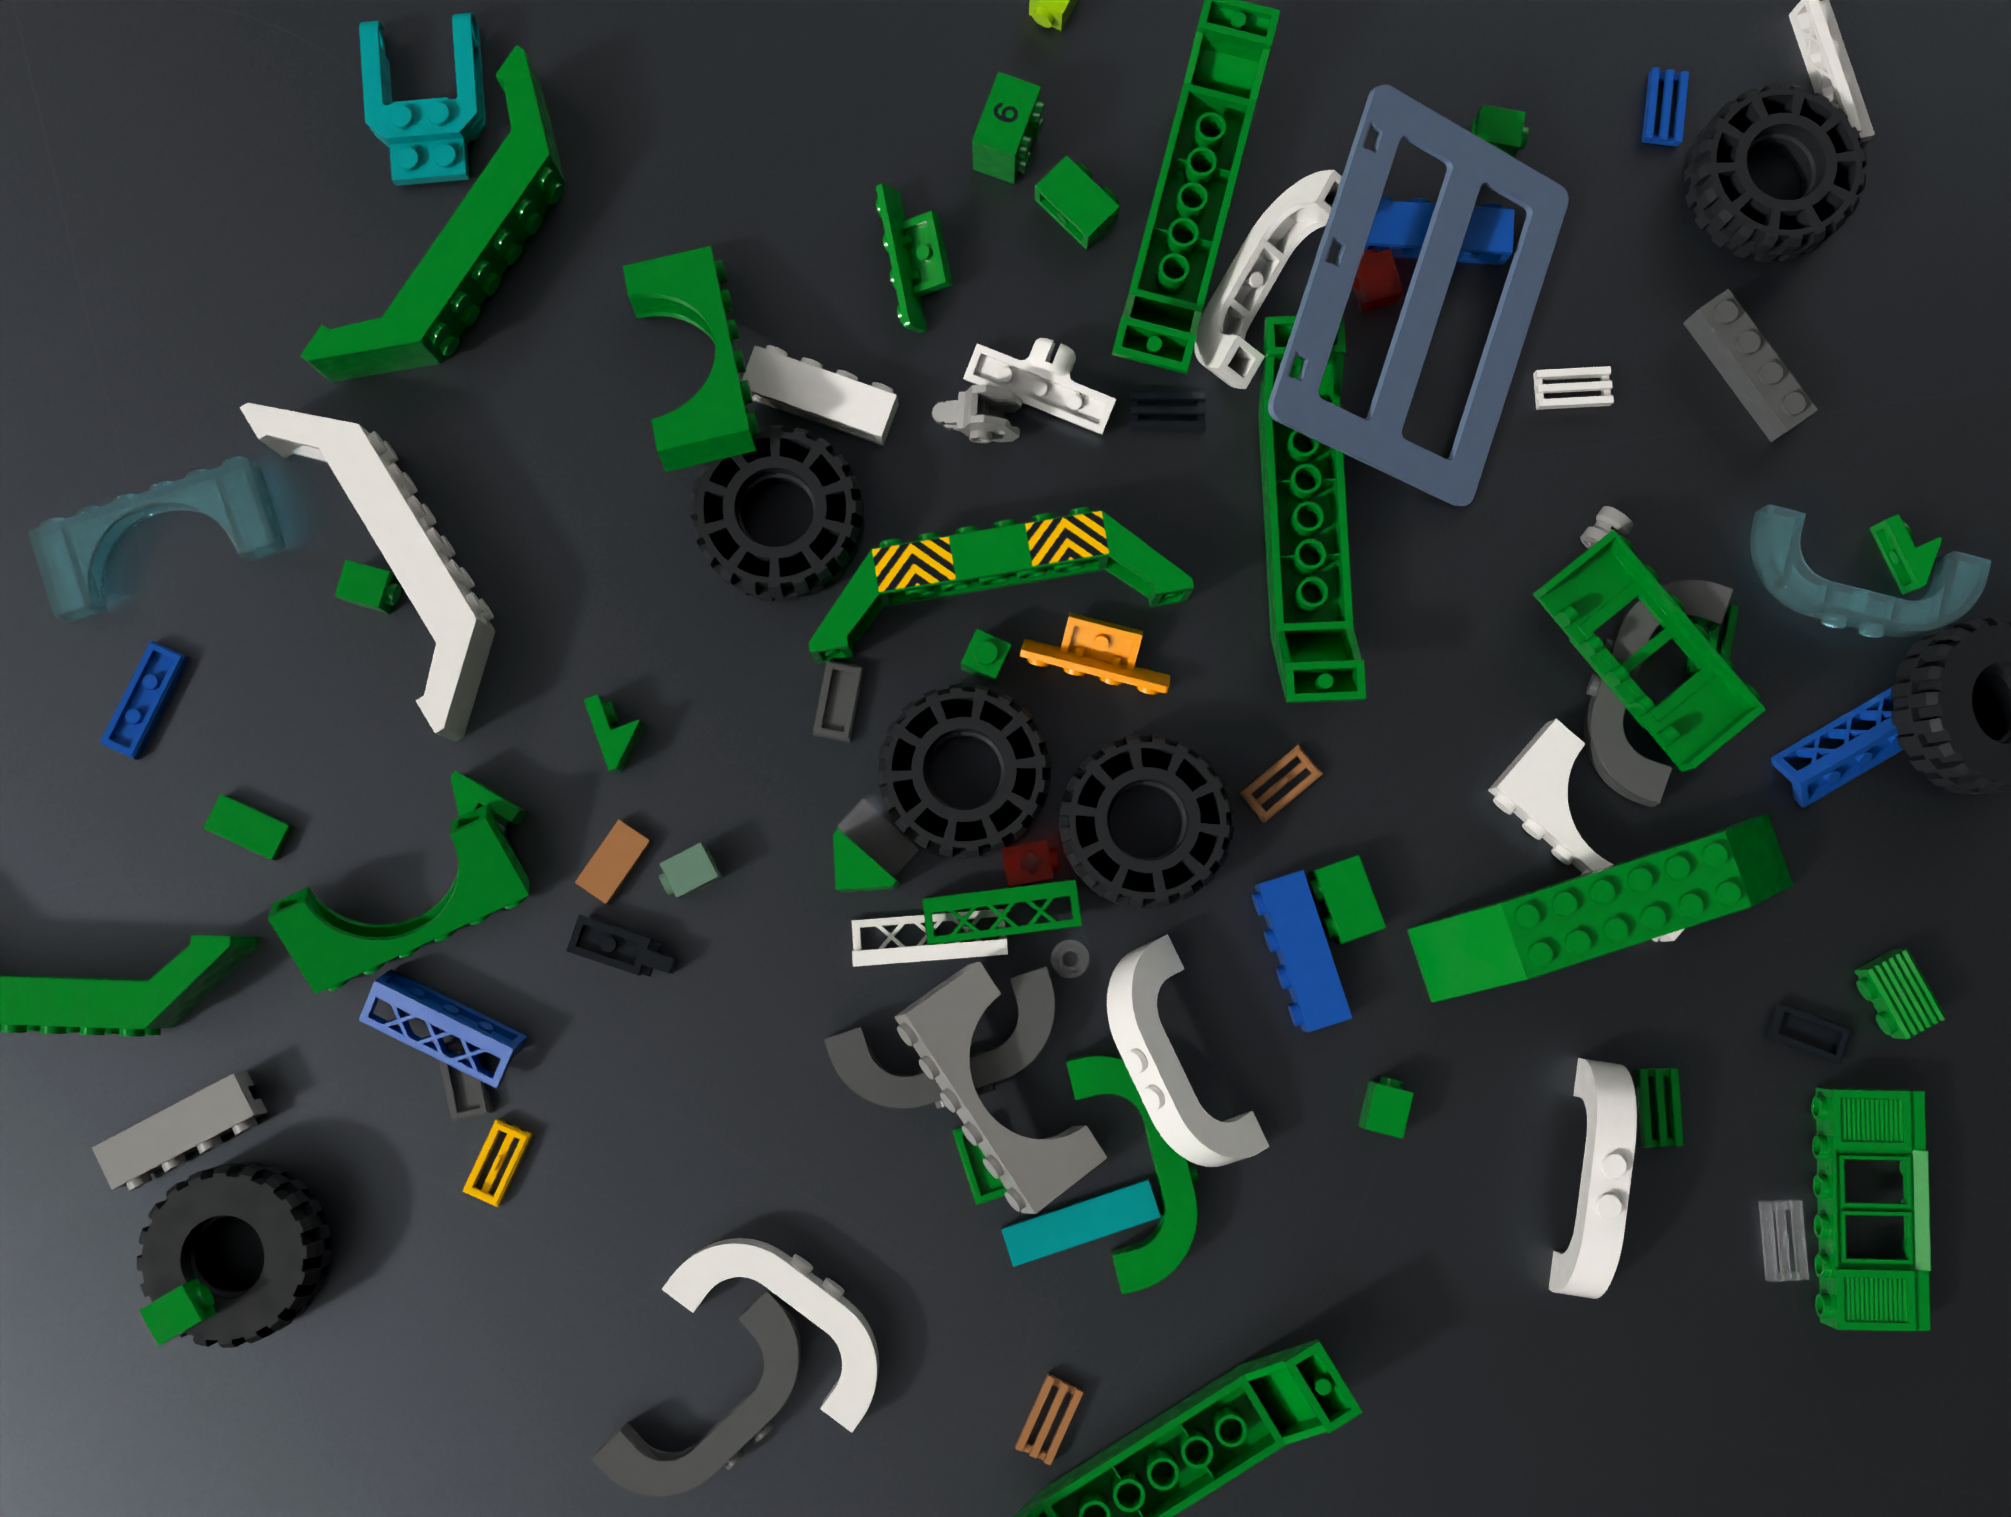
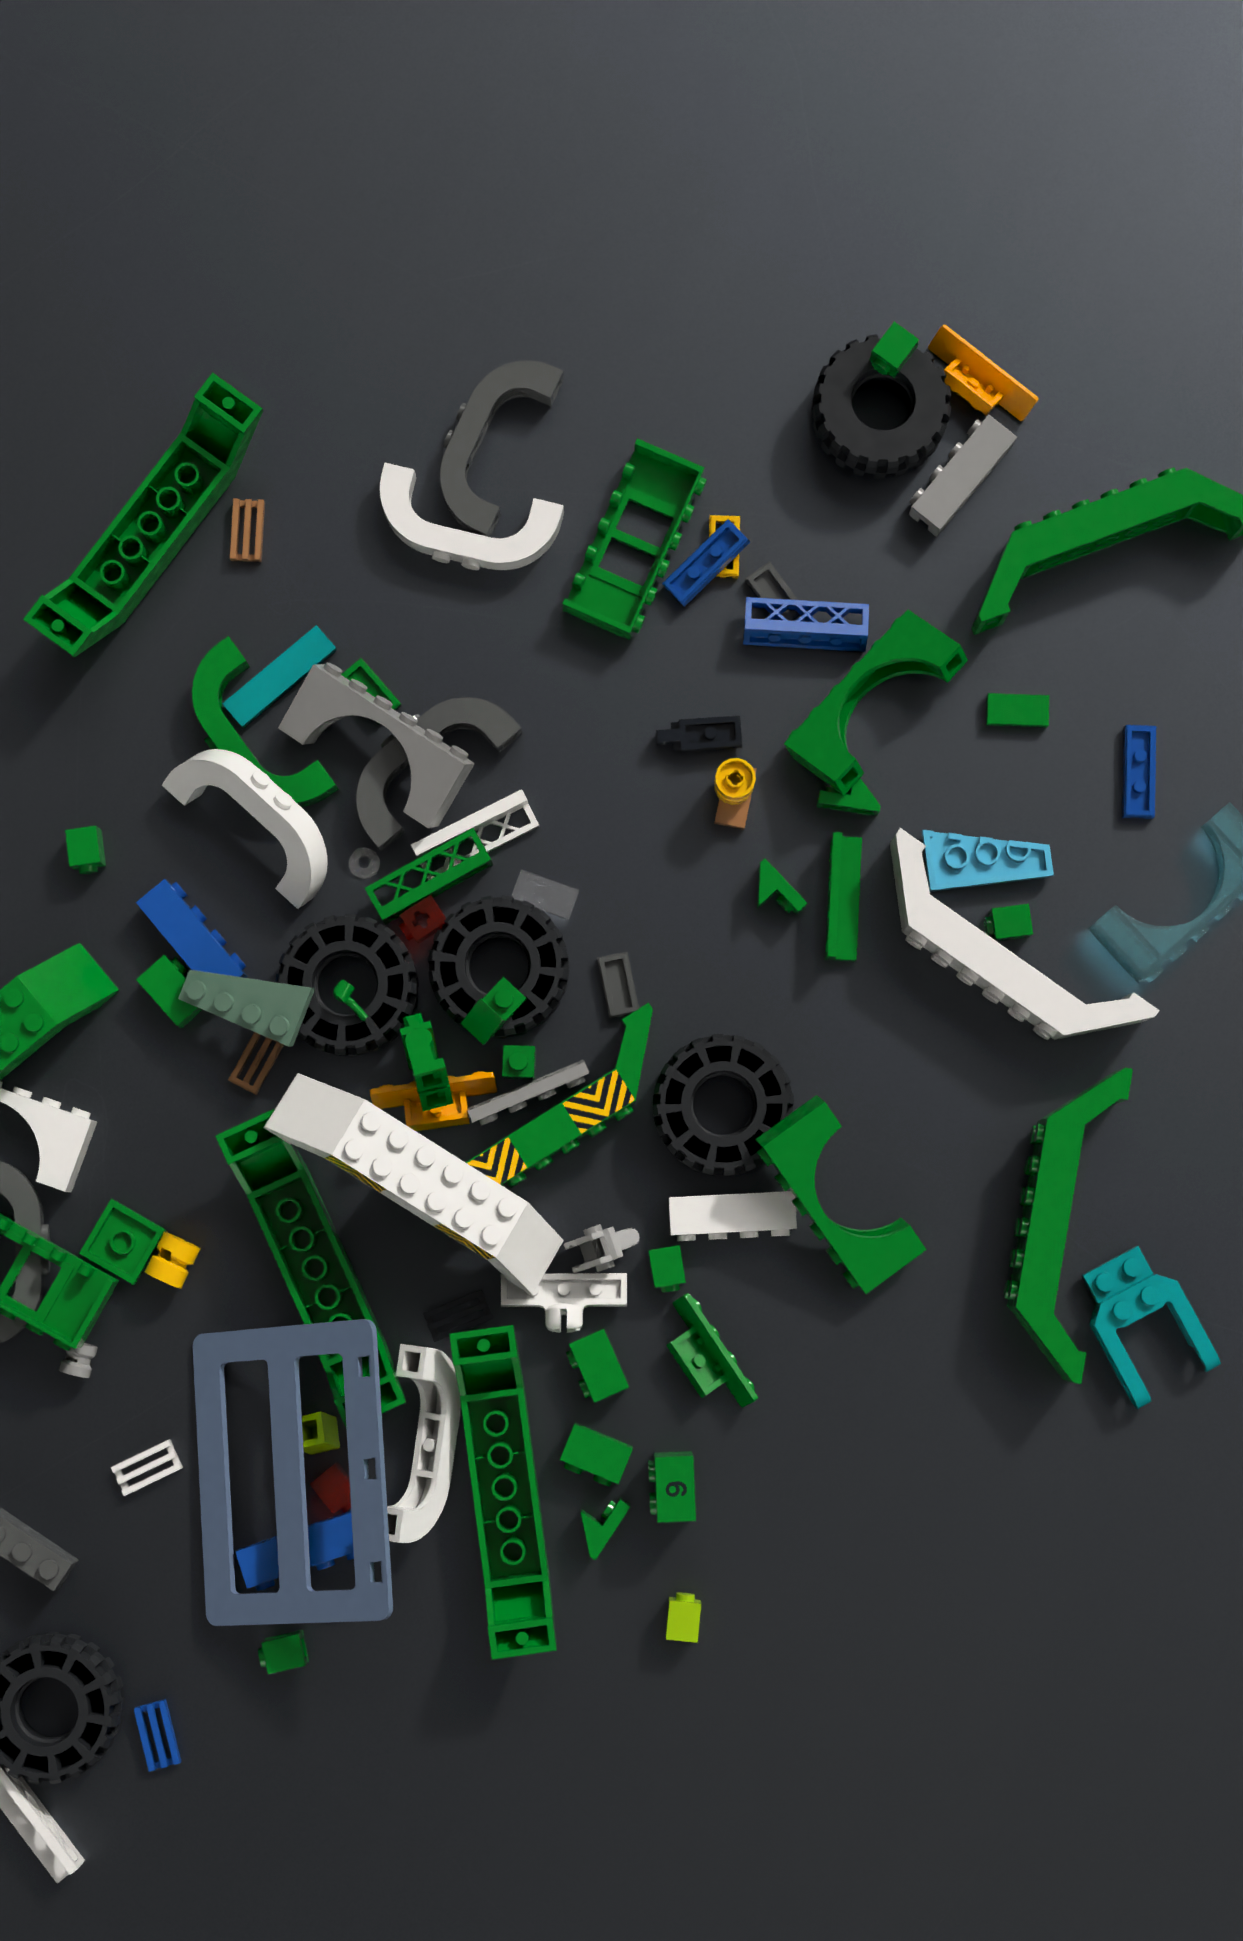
camera: 160 degrees right, 0 degrees up
sand green brick [658,842,723,899] -> none
green slope [833,829,900,893] -> none
none -> green plate [79,1199,167,1285]
none -> yellow wheel [144,1231,201,1289]
none -> sand green wing [178,970,315,1047]
none -> white slope [263,1073,564,1295]
none -> lime brick [302,1411,340,1455]
none -> green hand [333,980,368,1021]
none -> green hips [400,1013,453,1111]
none -> green slope [460,977,527,1045]
none -> light grey plate [468,1060,589,1125]
none -> green window [562,438,707,641]
none -> green brick [566,1328,629,1403]
none -> green slope [581,1497,631,1560]
none -> green brick [648,1245,686,1293]
none -> blue tile [662,519,750,607]
none -> yellow wheel [714,758,756,805]
none -> green fence [825,832,862,962]
none -> medium azure wing [921,830,1054,892]
none -> light orange bracket [928,325,1039,421]

